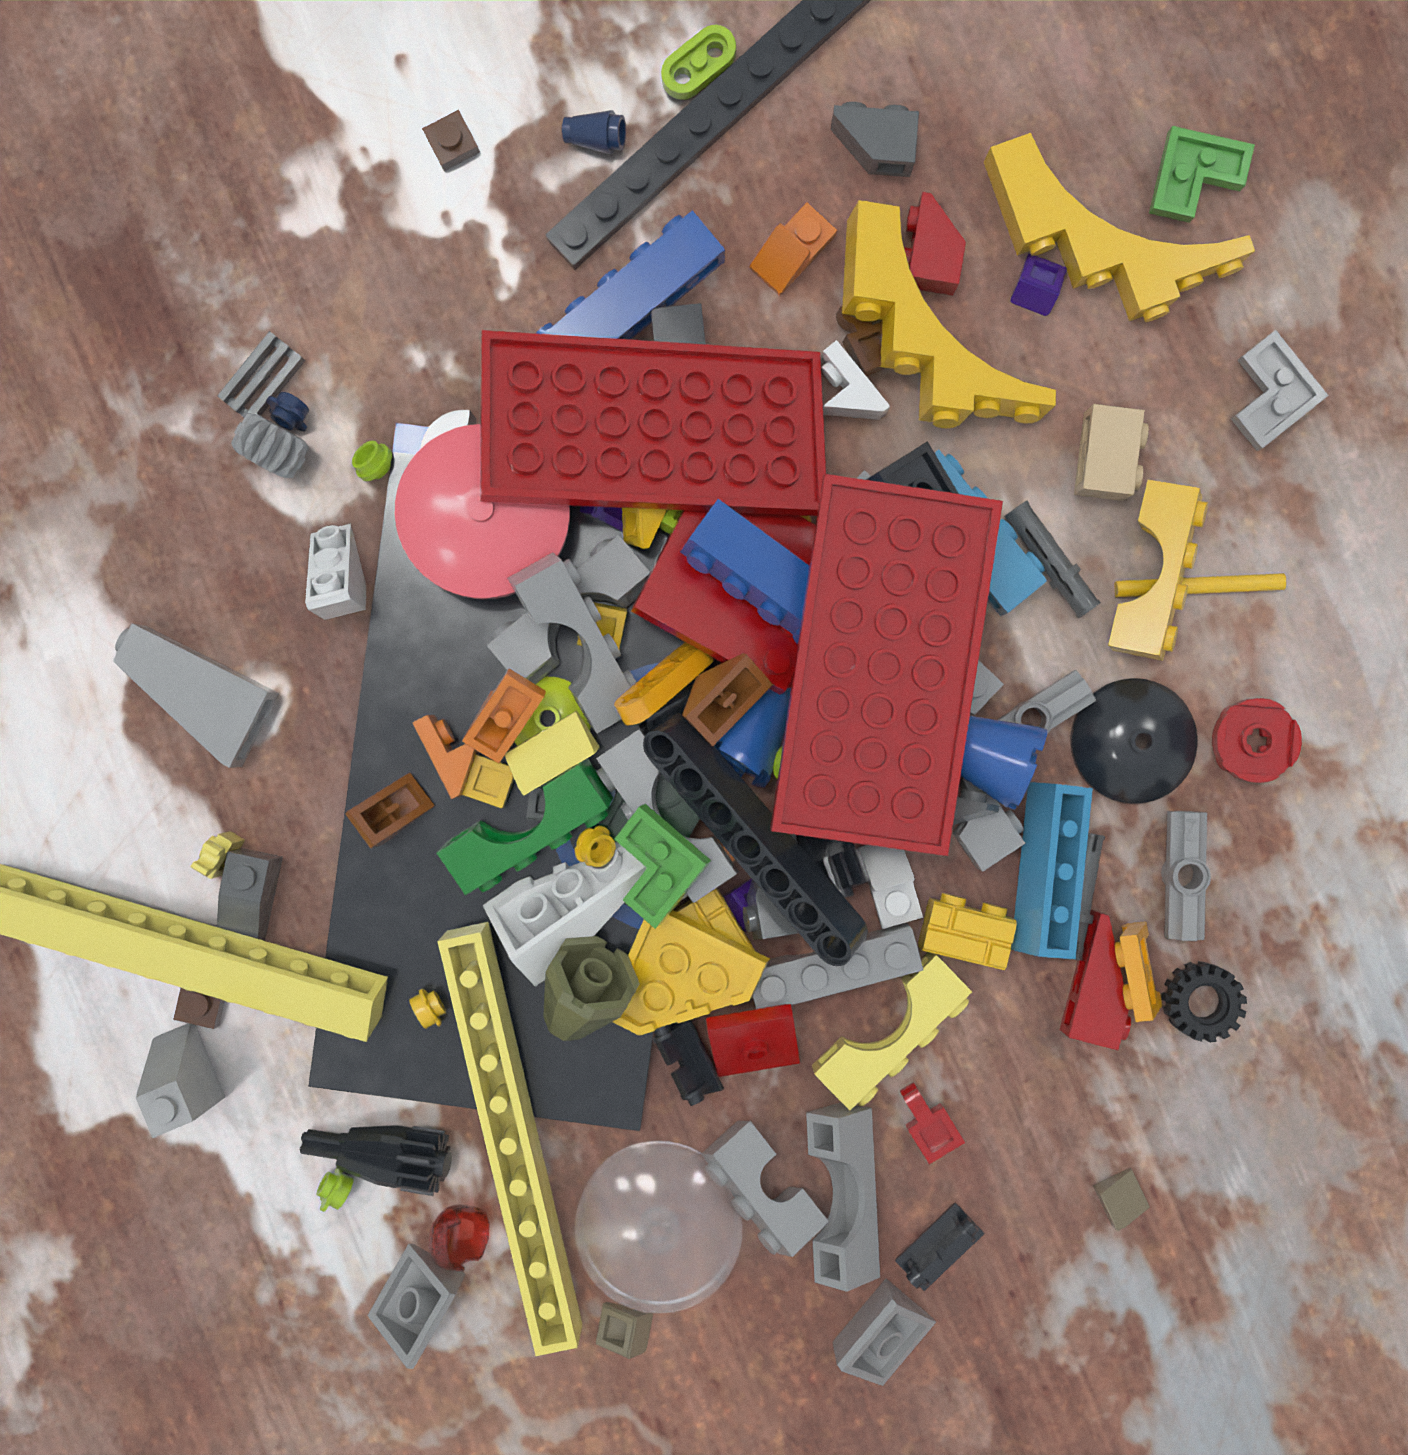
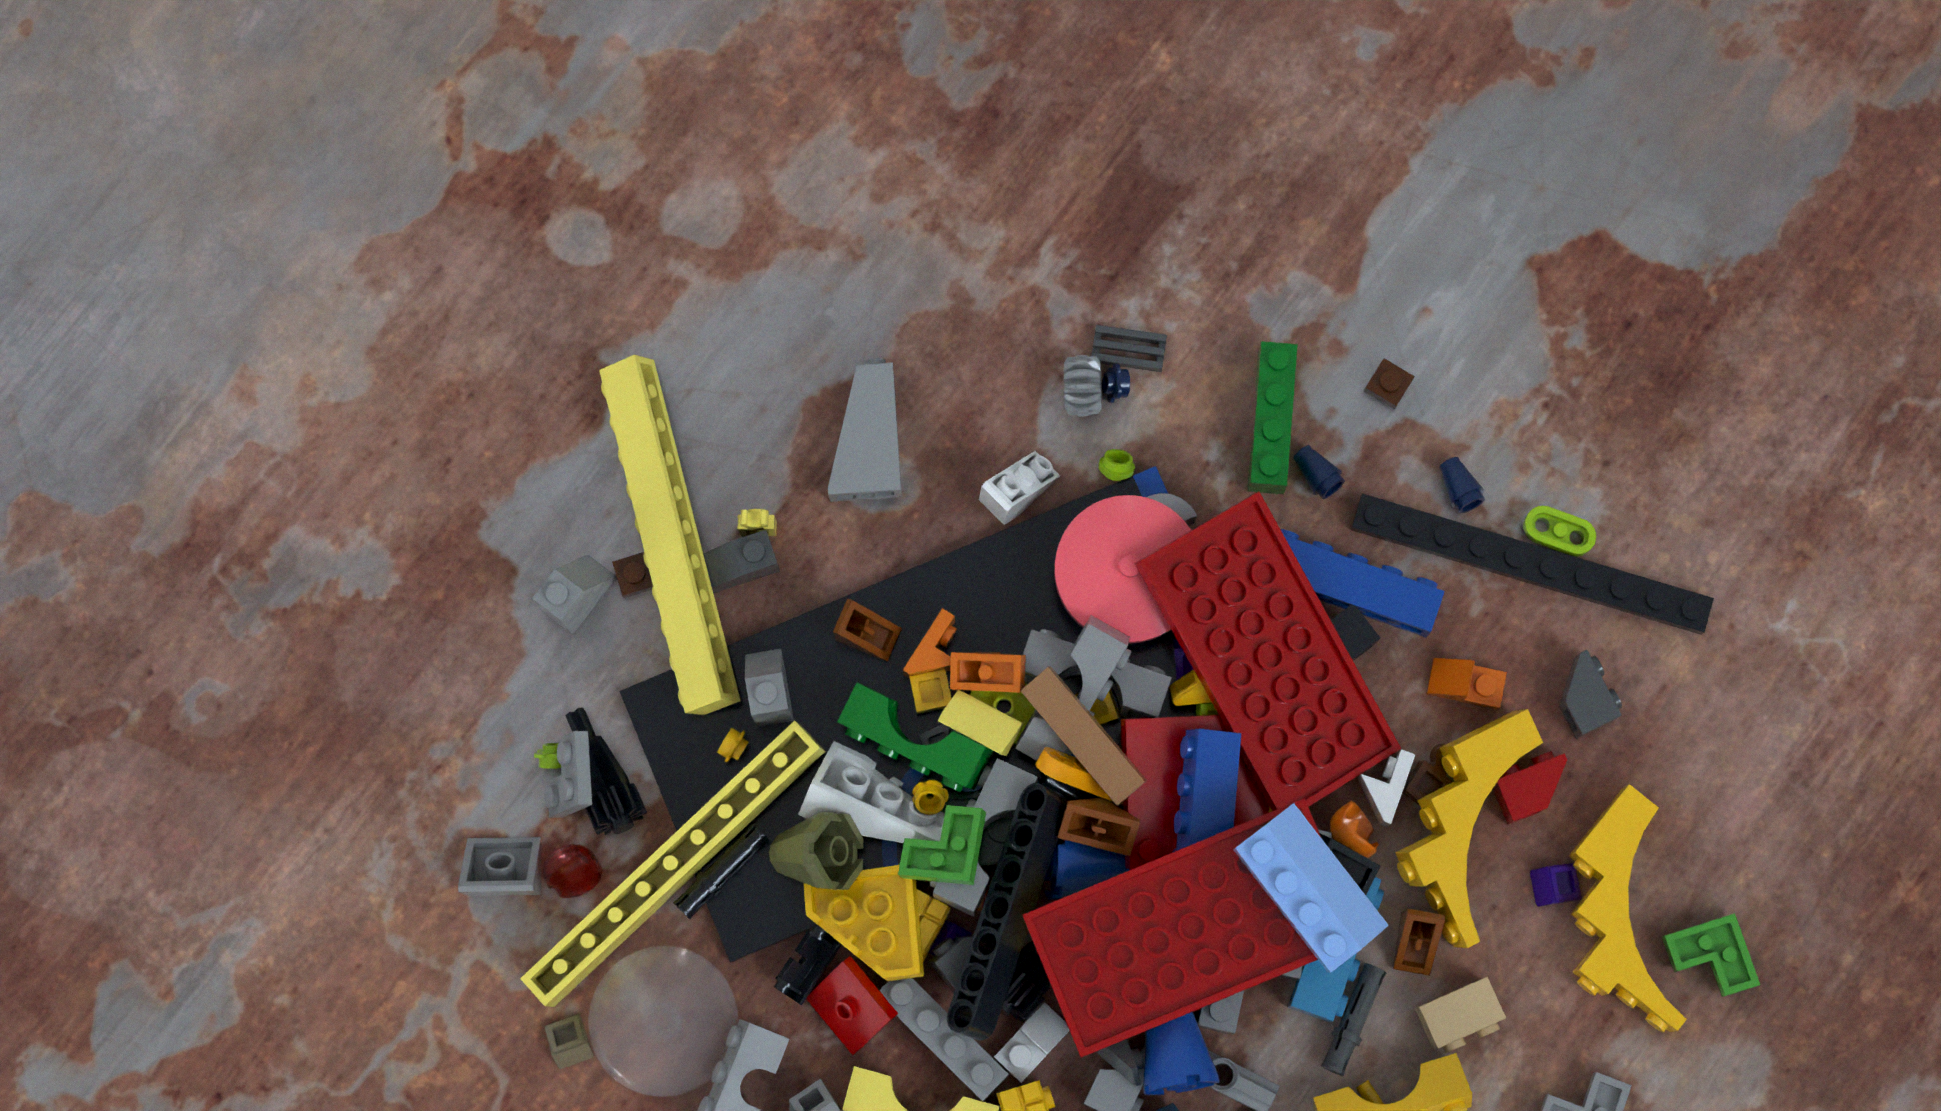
camera: 65 degrees right, 10 degrees down
none -> light grey plate [544,731,592,818]
none -> black pin [673,823,769,919]
none -> light grey slope [745,648,794,727]
none -> medium nougat tile [1021,666,1147,806]
none -> light blue slope [1233,803,1389,973]
none -> green arch [1247,341,1298,495]
none -> dark blue cone [1293,445,1345,499]
none -> orange hair [1329,800,1379,858]
none -> dark orange slope [1393,909,1445,976]

